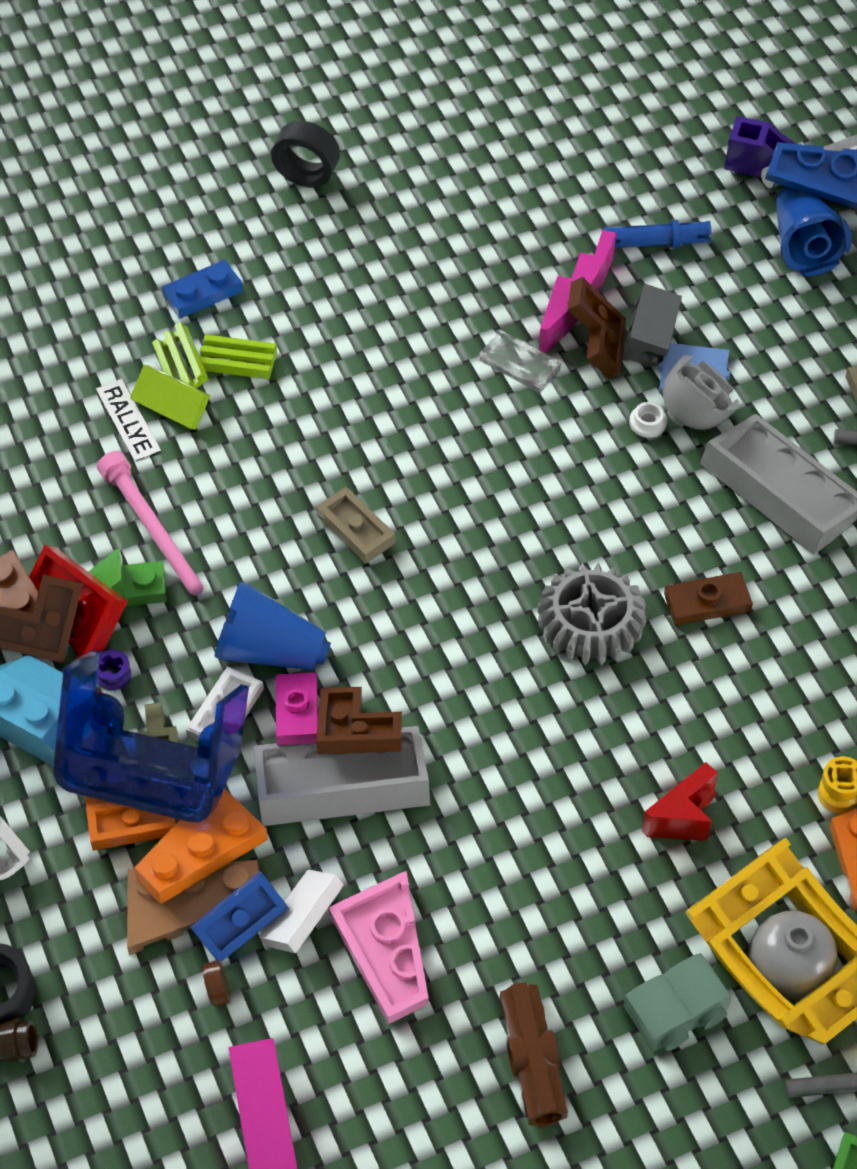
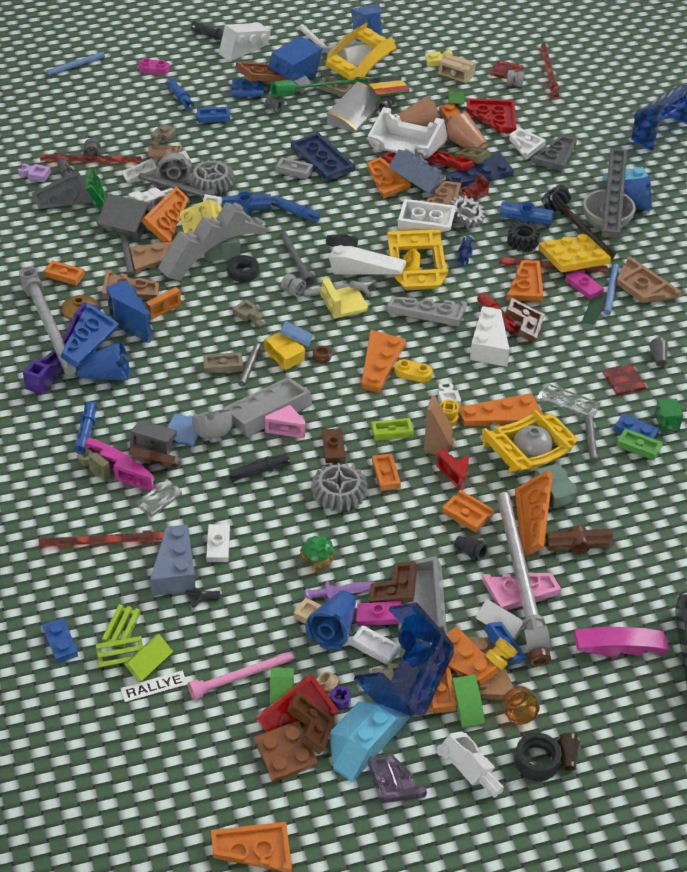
camera: 85 degrees left, 10 degrees down
dark tan plate [316,487,396,564] -> none
white plate [629,402,667,438] -> none
none -> clear red bar [39,530,165,547]
none -> olive plate [77,449,111,481]
none -> sand blue wedge [150,524,196,596]
none -> black bar [185,587,220,608]
none -> white plate [206,524,230,562]
none -> black pin [228,452,290,482]
none -> bright pink slope [265,405,305,439]
none -> tan plate [294,598,321,623]
none -> green piece [300,536,335,570]
none -> medium lavender sword [304,581,375,600]
none -> tan plate [316,671,339,693]
none -> lime tile [371,418,414,441]
none -> orange plate [372,453,401,491]
none -> medium nougat slope [424,396,455,455]
none -> orange plate [442,490,494,533]
none -> bright green slope [451,674,485,729]
none -> black cone [454,536,488,560]
none -> yellow wheel [485,637,518,670]
none -> flat silver piece [497,492,551,652]
none -> clear orange hair [502,686,540,725]
none -> orange wing [515,470,553,557]

